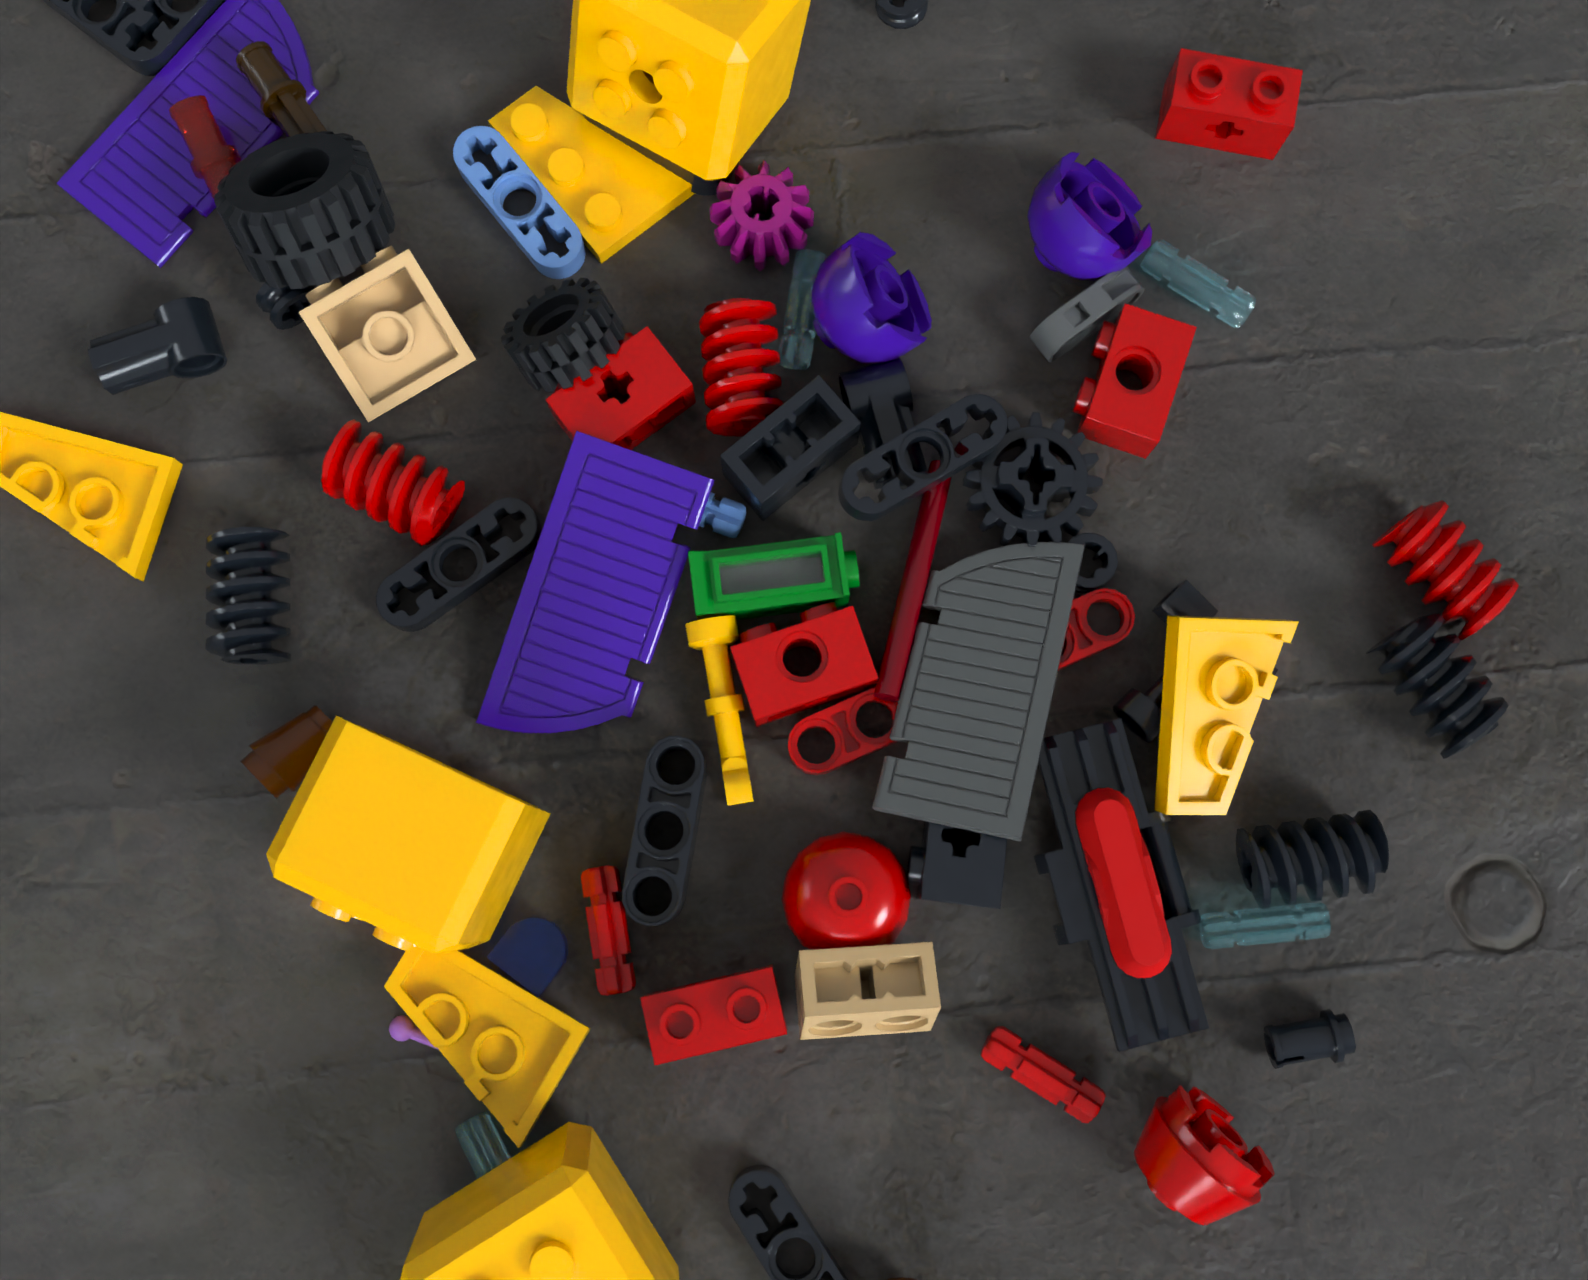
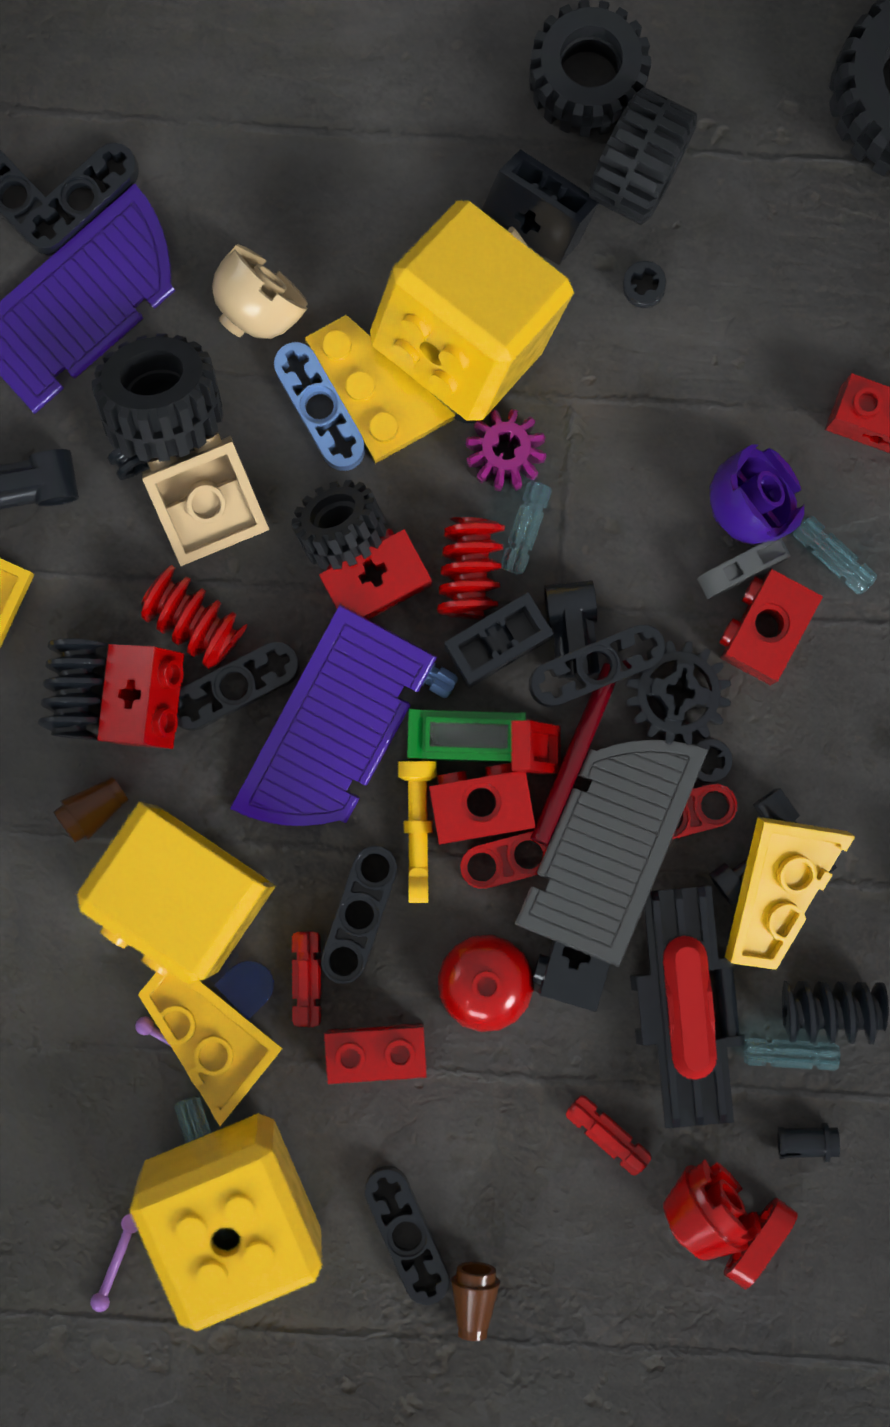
camera: 10 degrees right, 5 degrees up
clear red pin [169,95,242,199] -> none
dark brown axle [236,41,327,137] -> none
tan brick [795,942,941,1040] -> none
dark purple cylinder [812,232,932,363] -> none
none -> red brick [97,644,184,749]
none -> tan cylinder [212,244,308,339]
none -> red tile [511,720,561,774]
none -> red beam [724,1198,798,1289]

